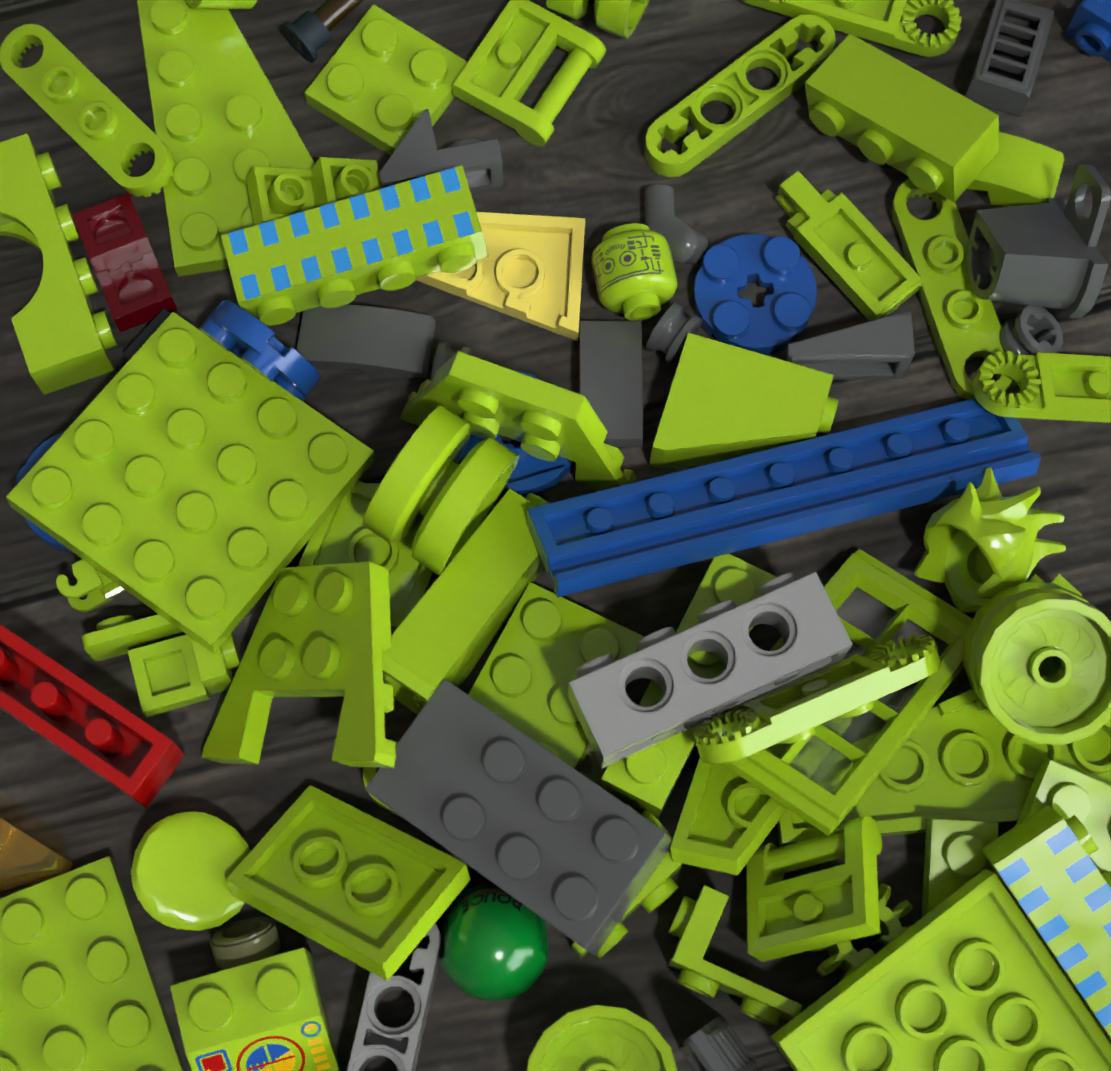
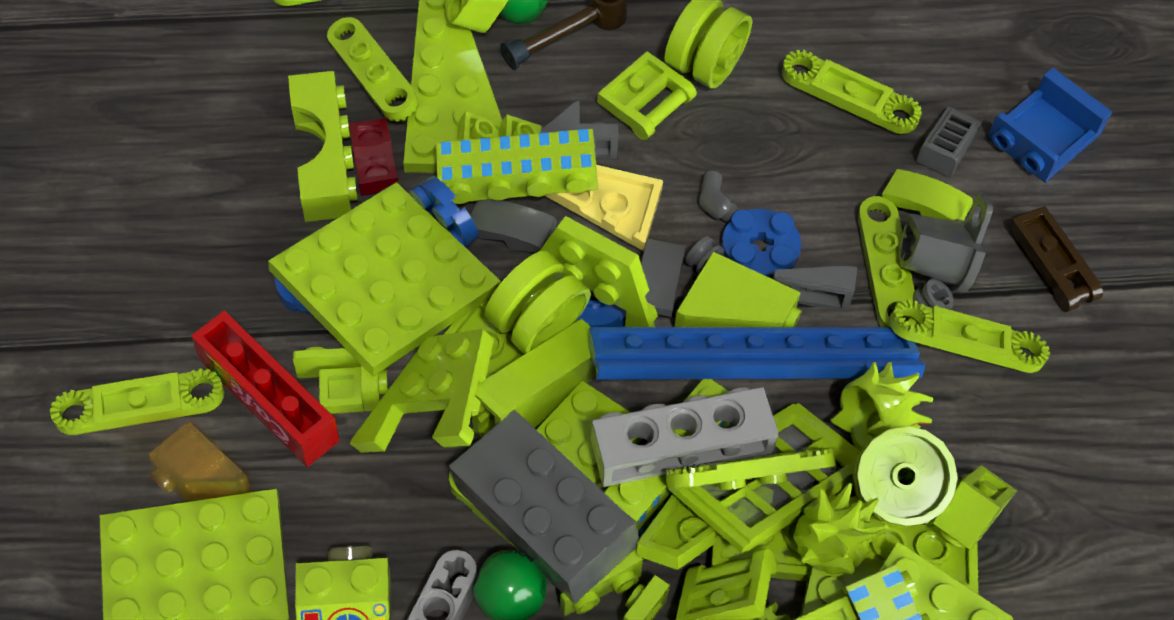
camera: 10 degrees right, 15 degrees down
lime piece [56,559,126,612] -> none
lime piece [131,811,250,931] -> none
lime plate [225,785,471,981] -> none
lime plate [305,4,468,156] -> none
lime head [591,223,678,321] -> none
lime beam [644,14,836,178] -> none
lime hinge [775,171,923,321] -> none
lime brick [805,34,999,203] -> none
none -> lime hair [793,483,888,574]

